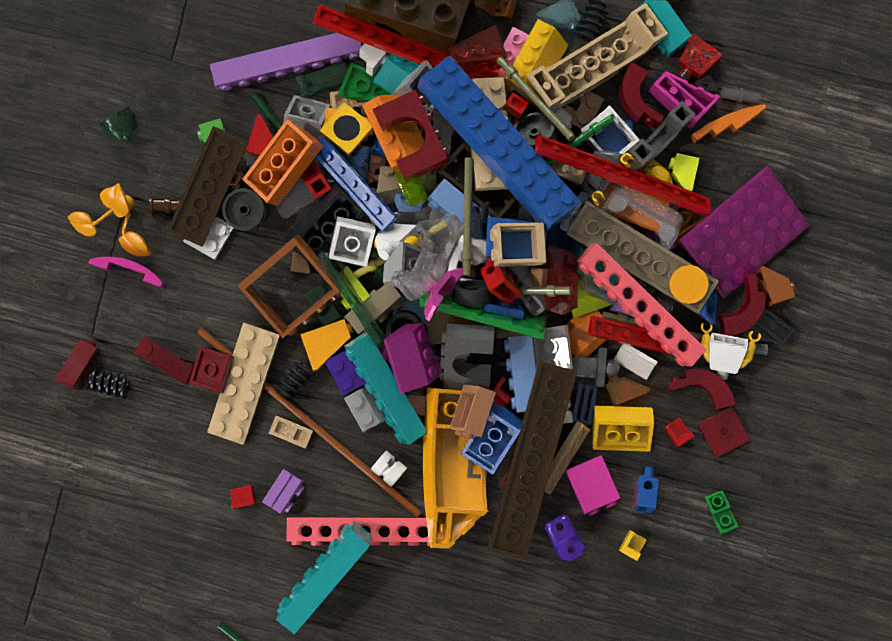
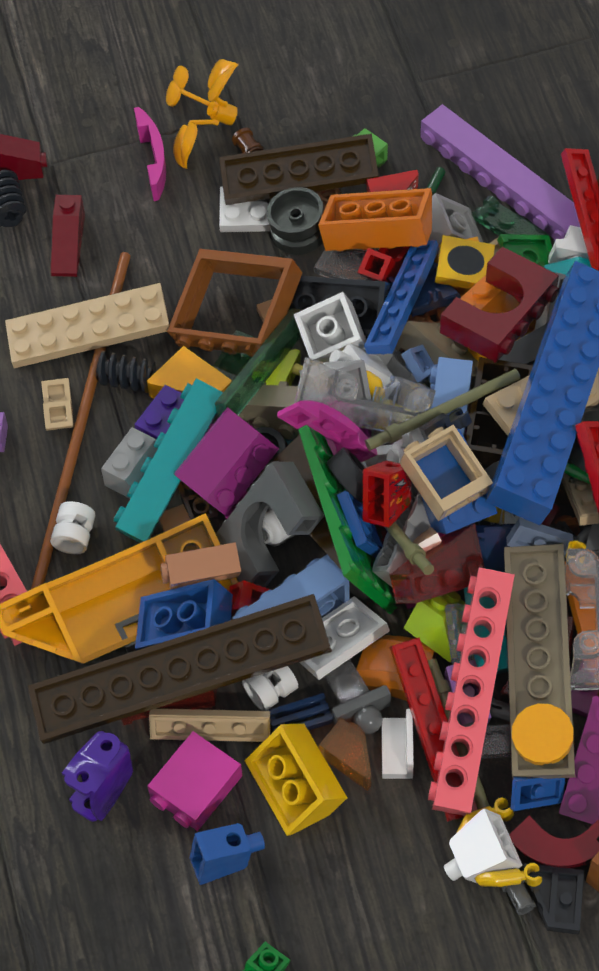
camera: 60 degrees right, 25 degrees down
clear green cone [99,106,138,142] -> none
dark red plate [189,346,234,394] -> none
clear neon green plate [395,171,427,207] -> none
yellow panel [619,530,646,561] -> none
red panel [664,418,694,447] -> none
dark red arch [666,369,735,410] -> none
dark red plate [697,406,750,458] -> none

